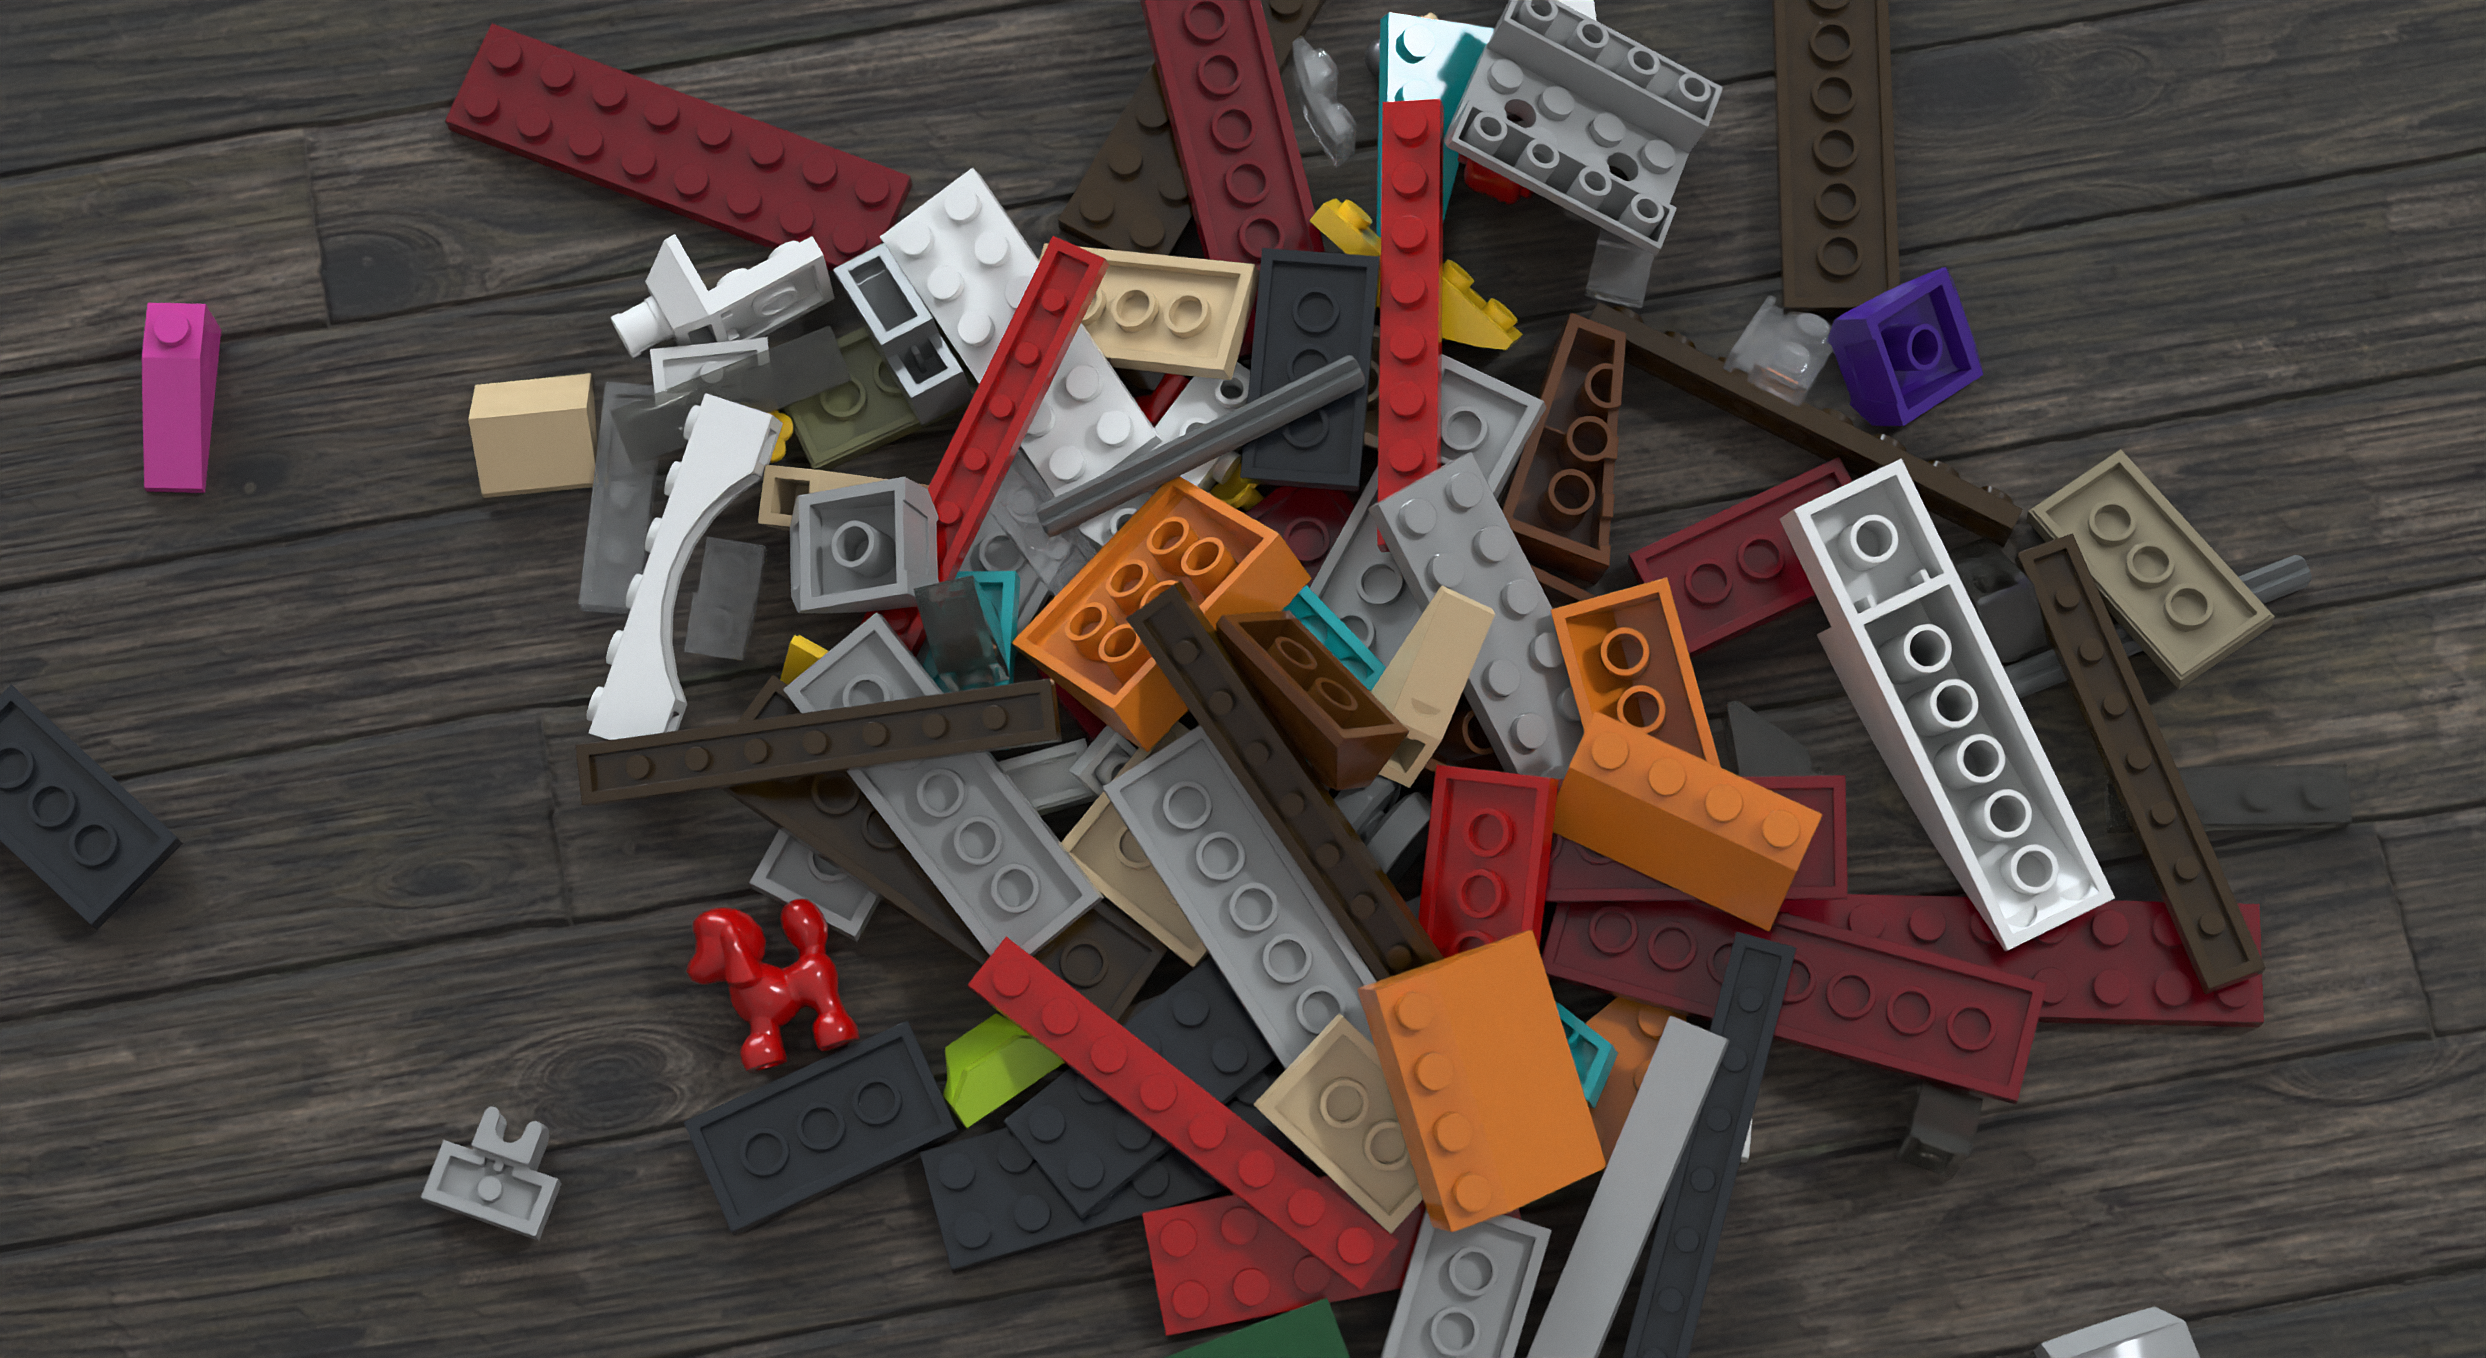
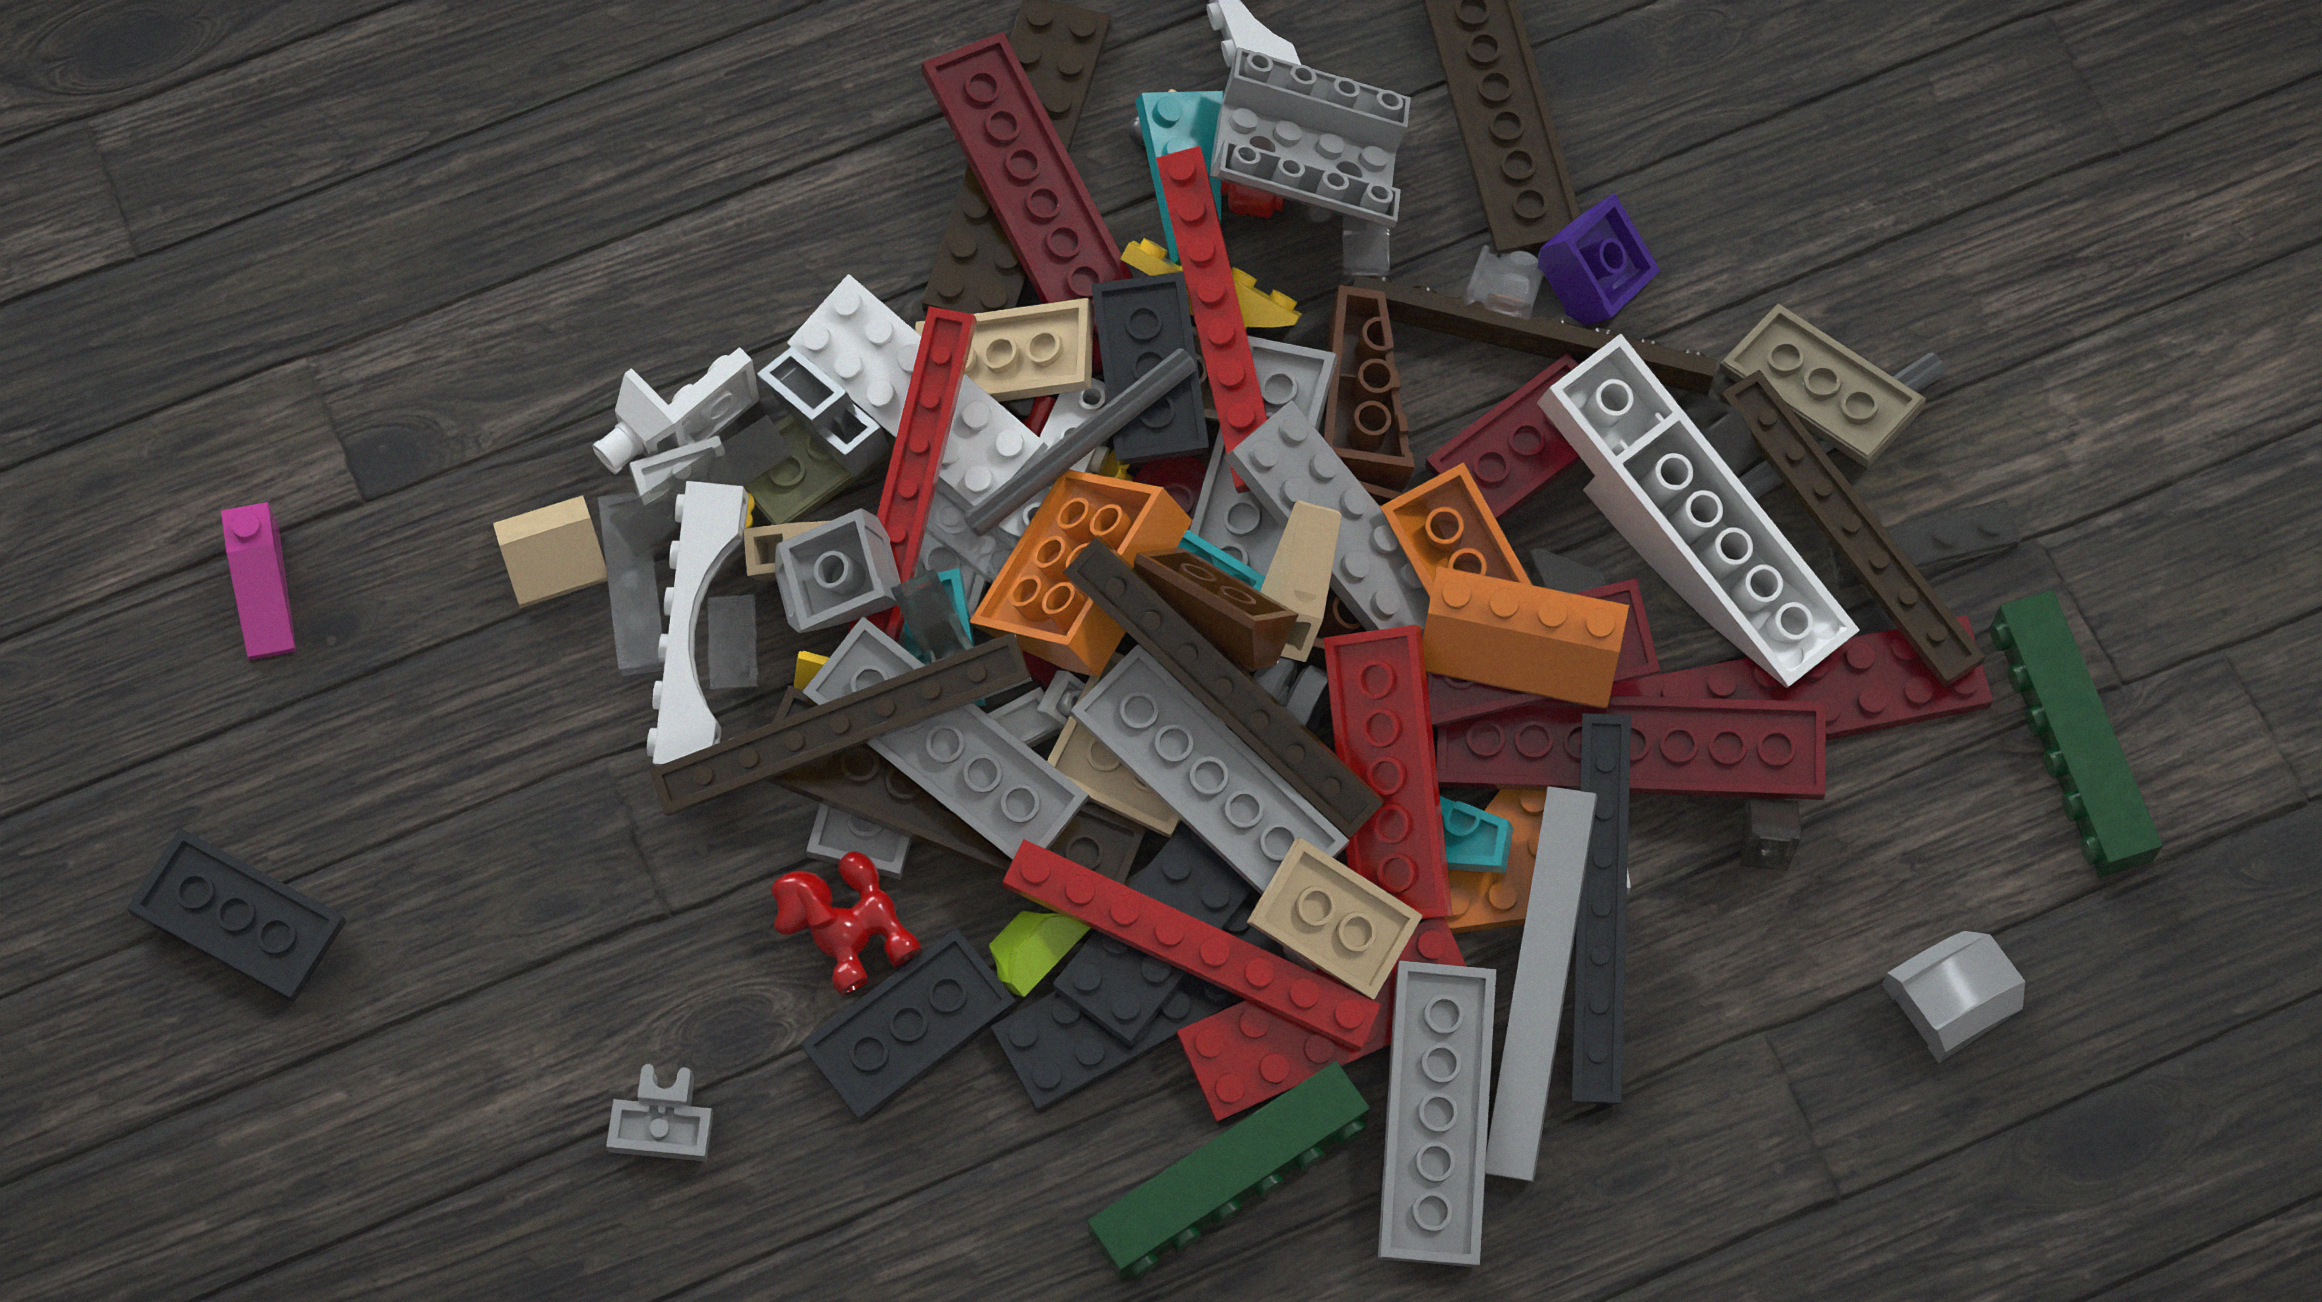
camera: 15 degrees left, 5 degrees down
dark red plate [445,23,912,272] -> none
clear slope [1292,36,1357,167] -> none
orange slope [1357,930,1607,1232] -> none
none -> dark green brick [1990,590,2163,878]

